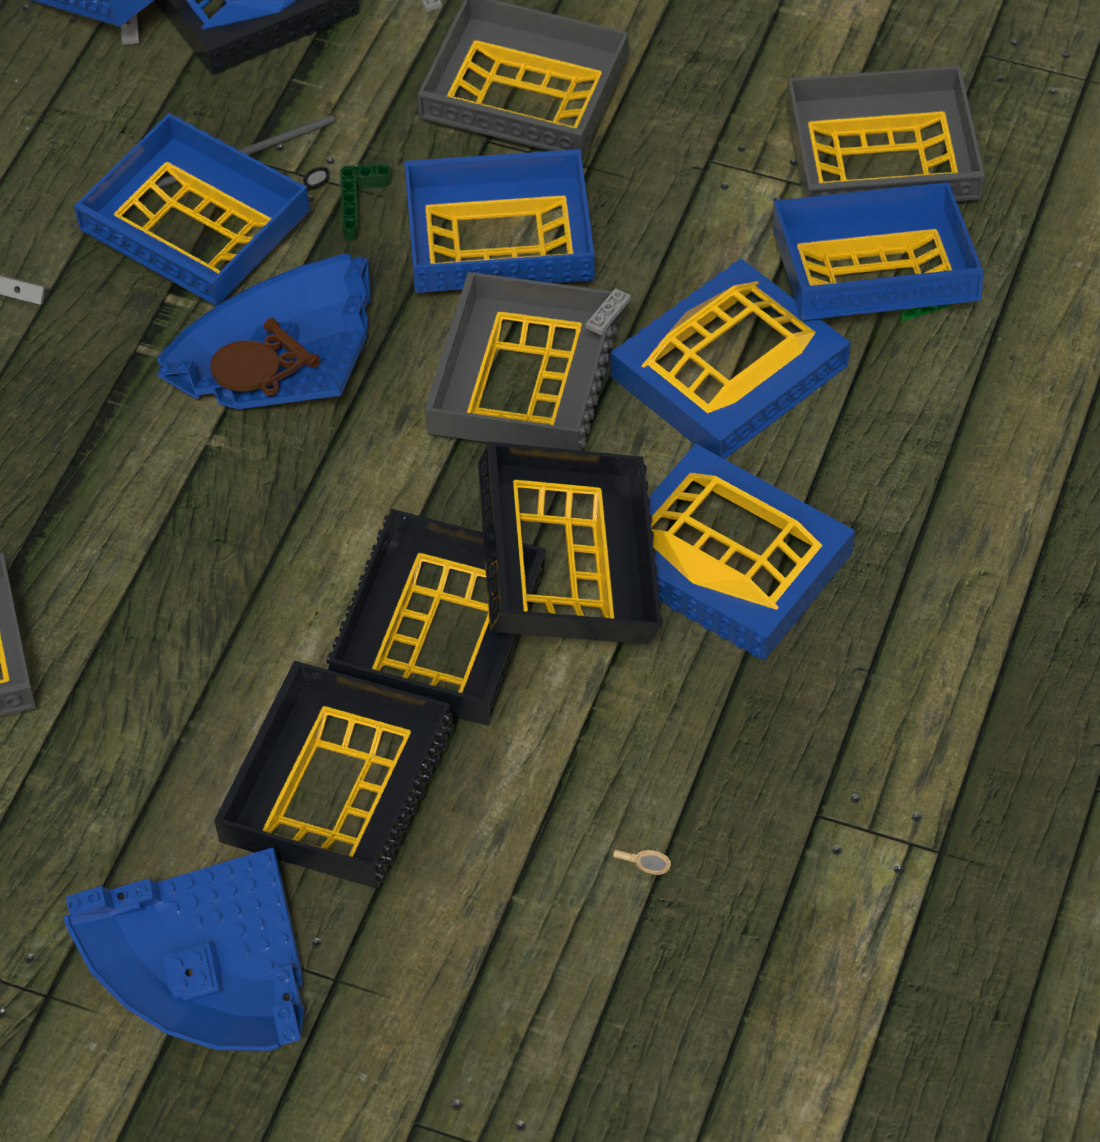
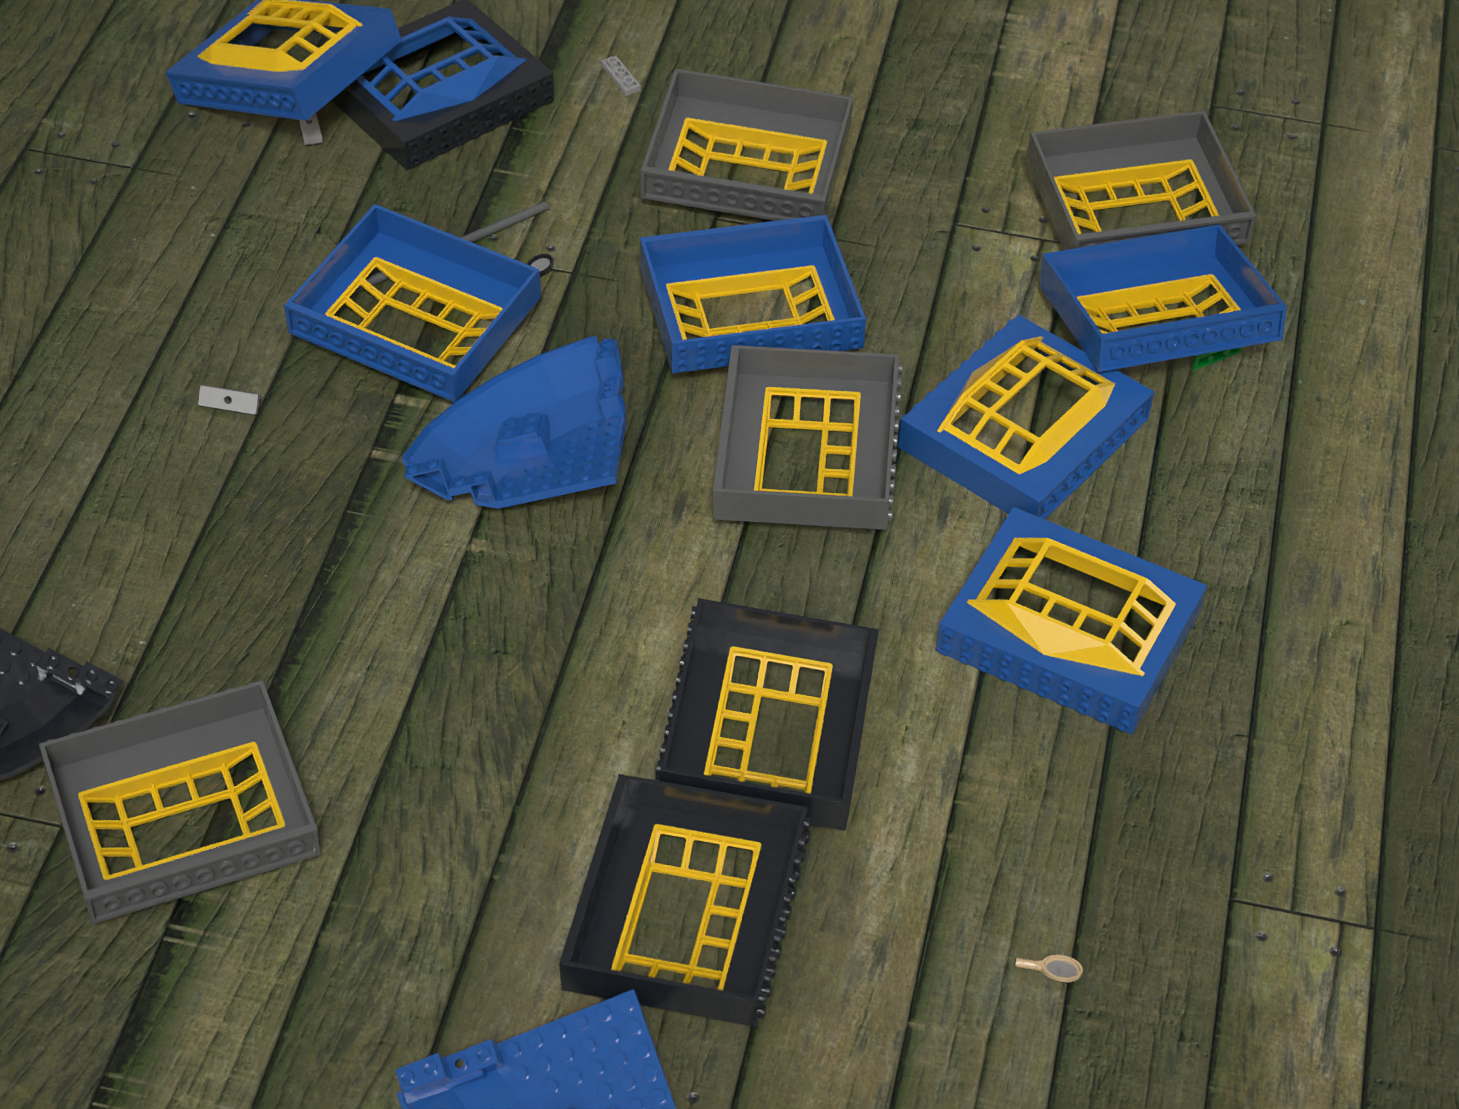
camera: 10 degrees left, 5 degrees down
reddish brown piece [210,318,320,396] -> none
dark green beam [340,164,392,241] -> none
black panel [477,442,663,645] -> none
light grey tile [586,288,631,335] -> none

